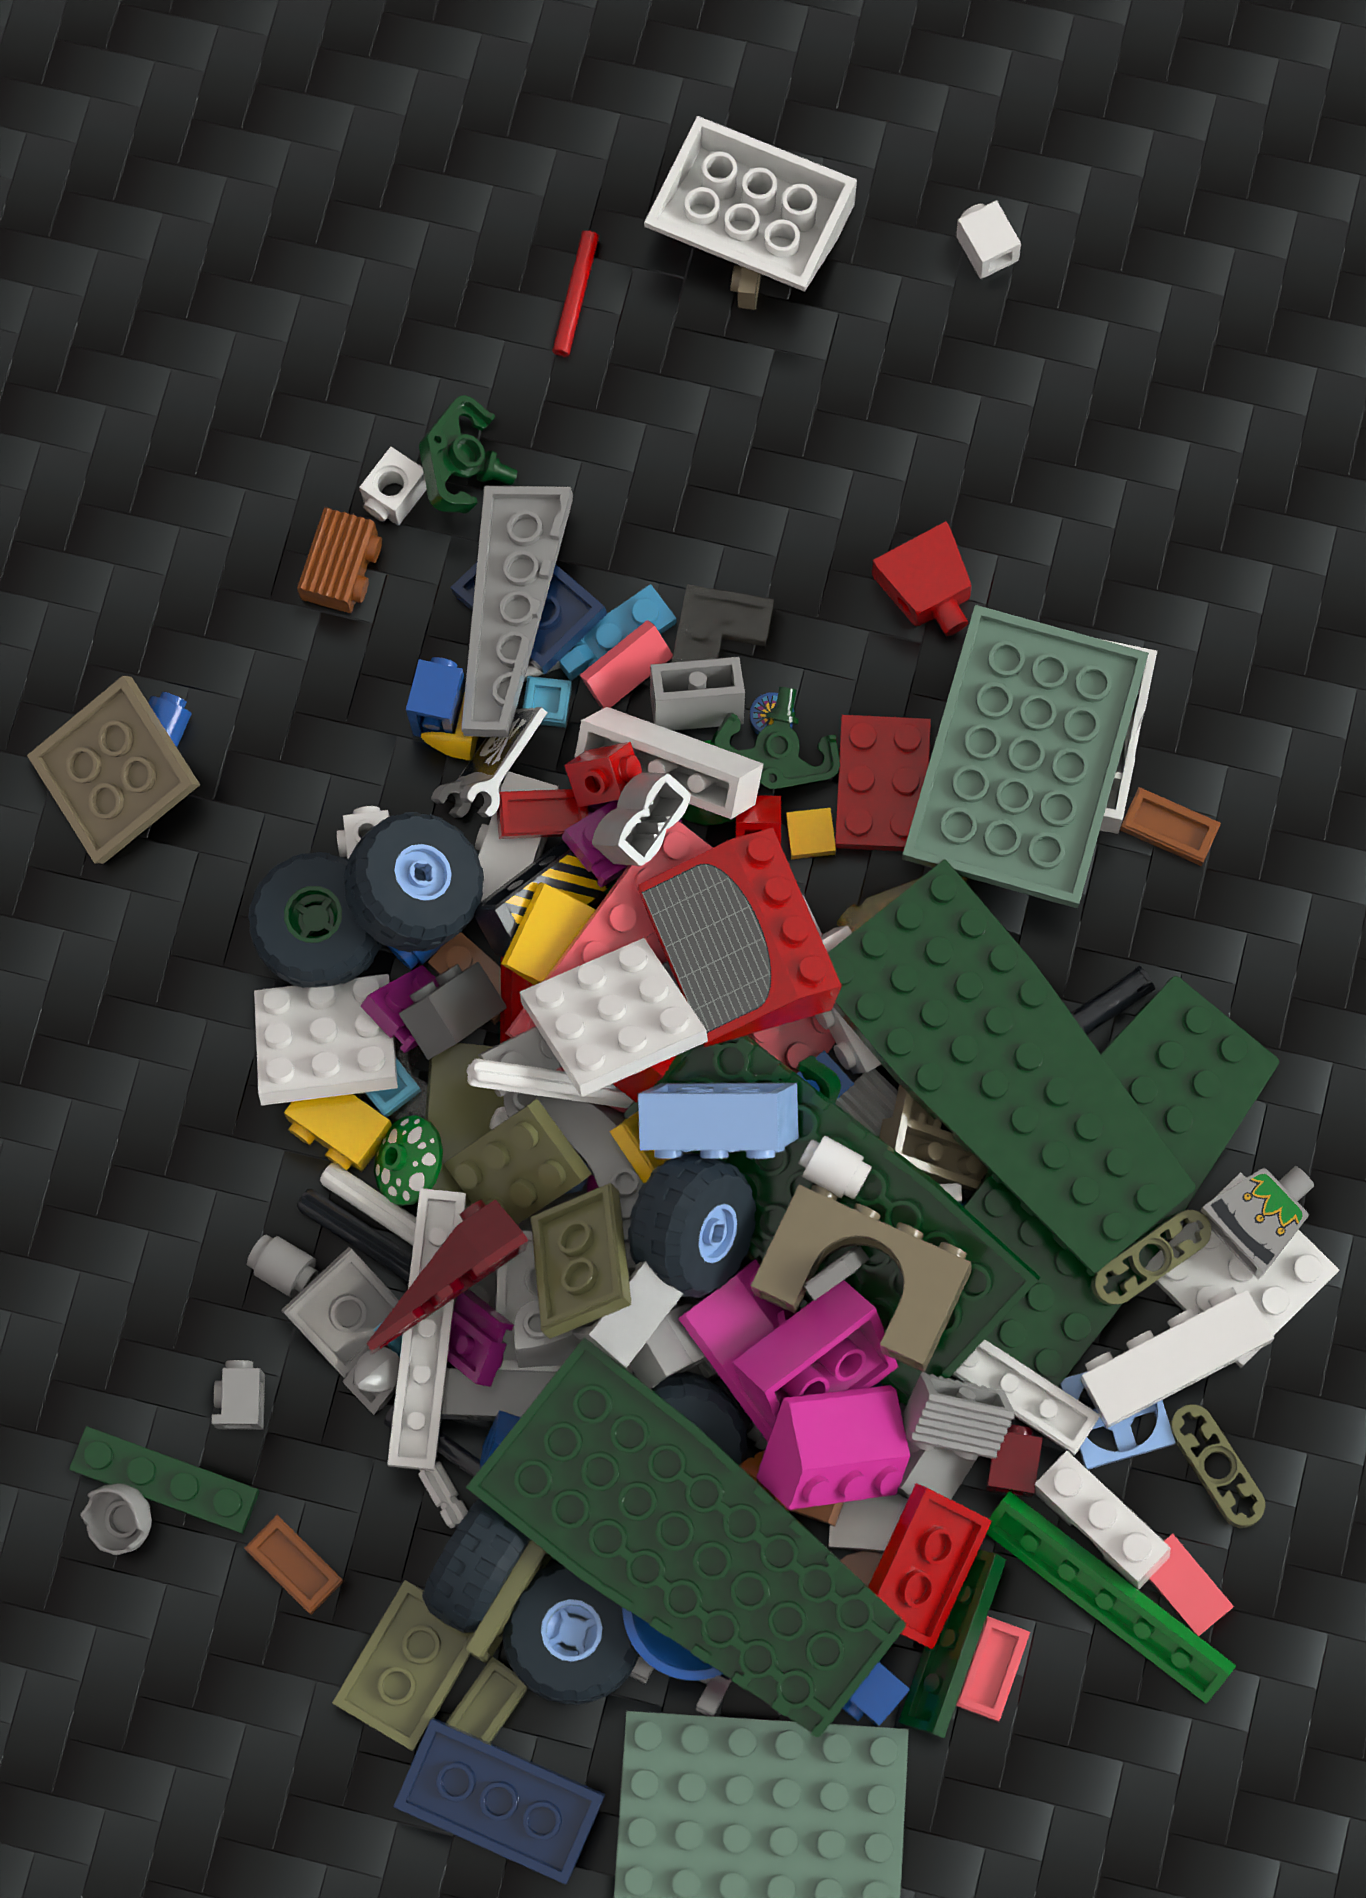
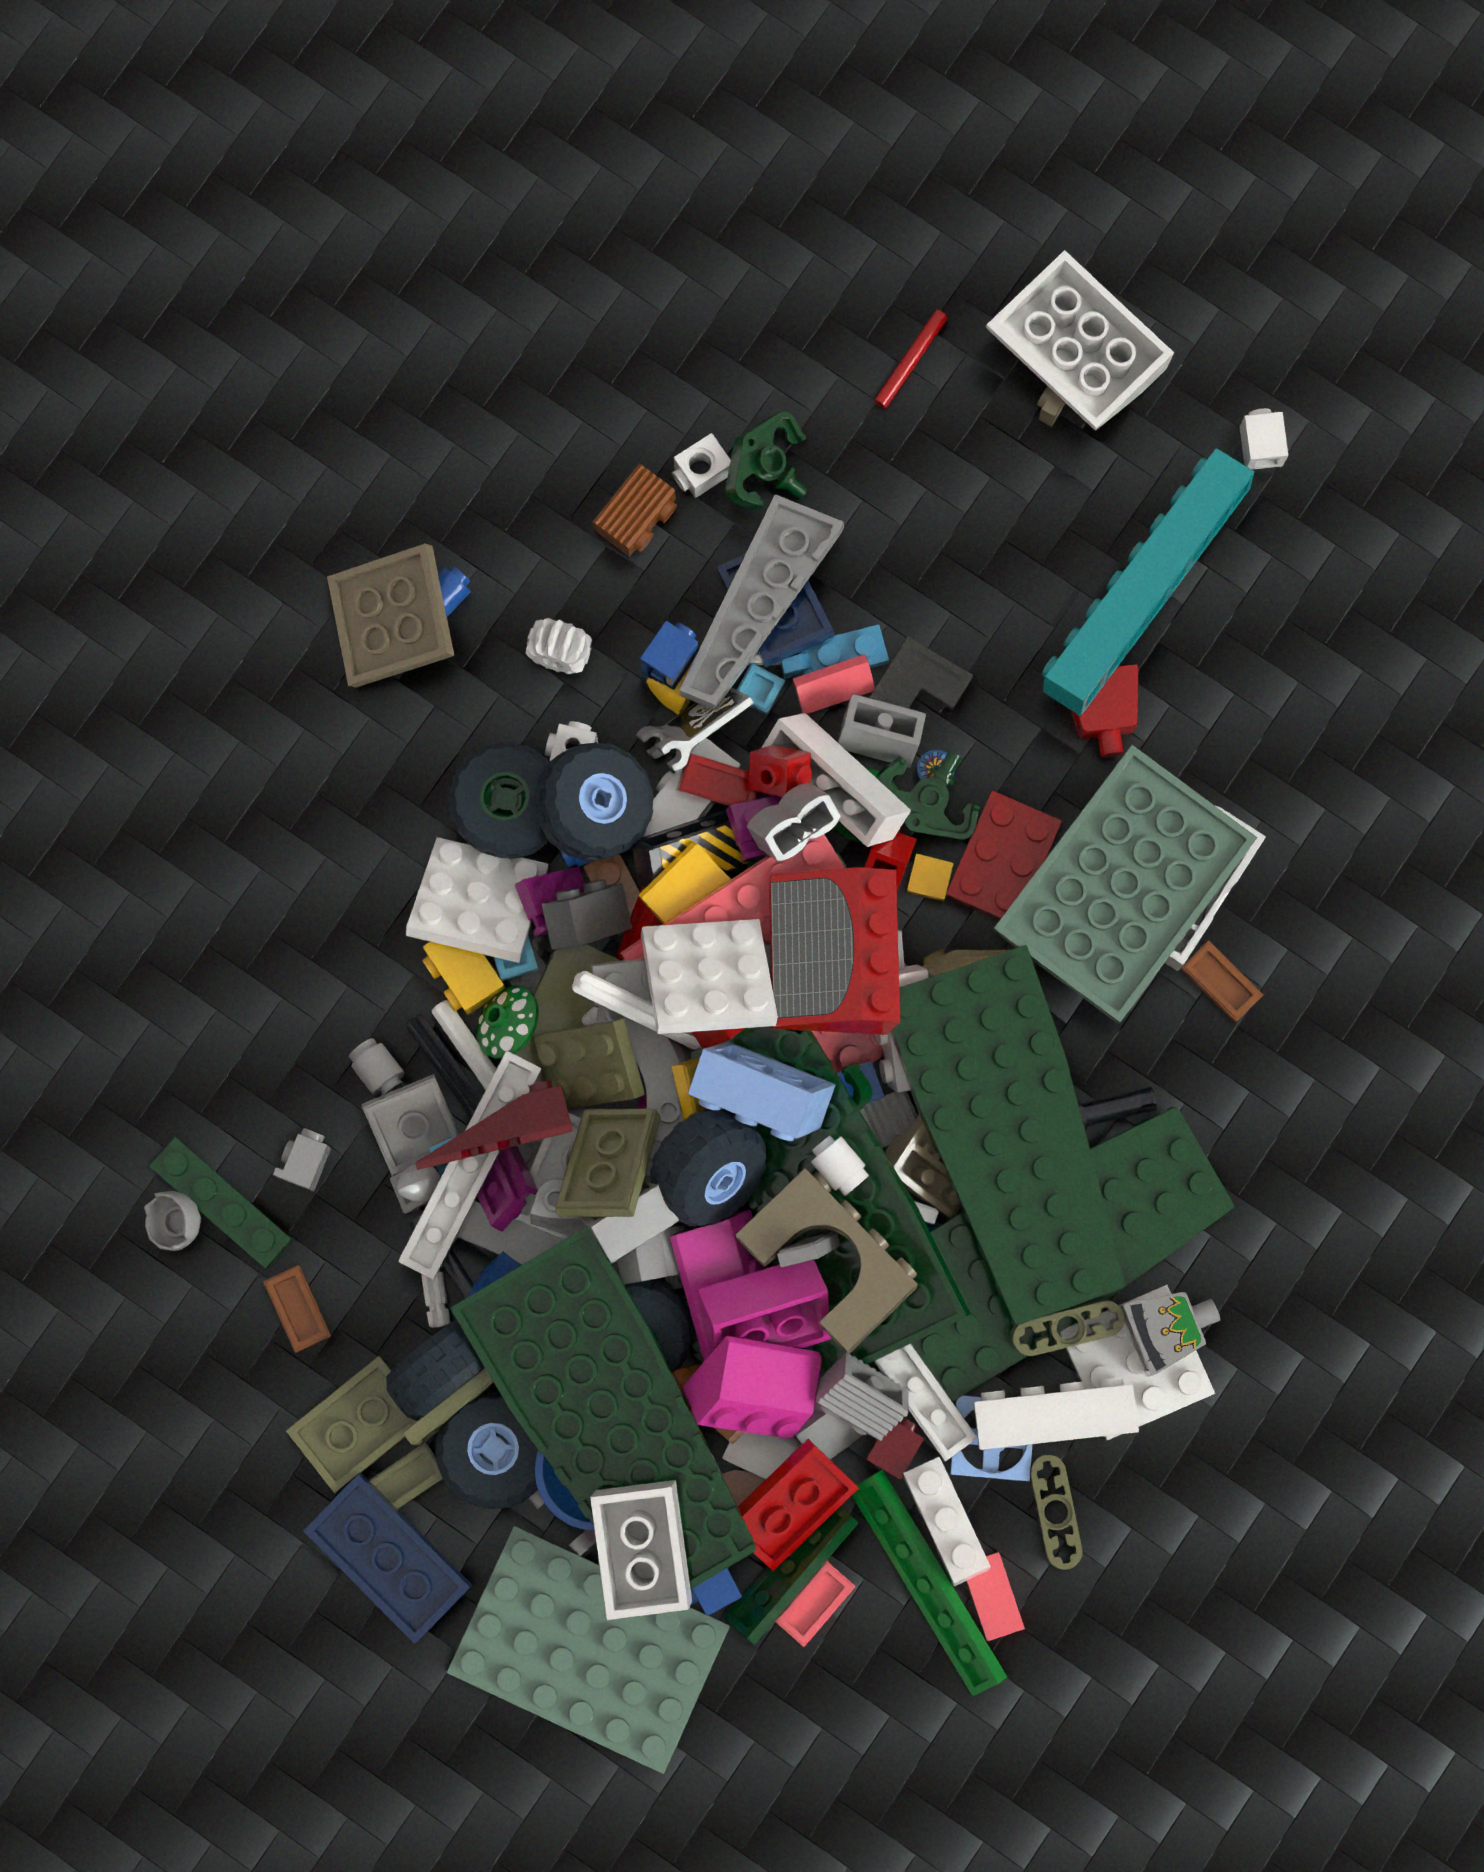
camera: 15 degrees right, 5 degrees up
none -> white gear [526,618,592,674]
none -> white brick [590,1480,692,1620]
none -> teal brick [1042,448,1254,716]

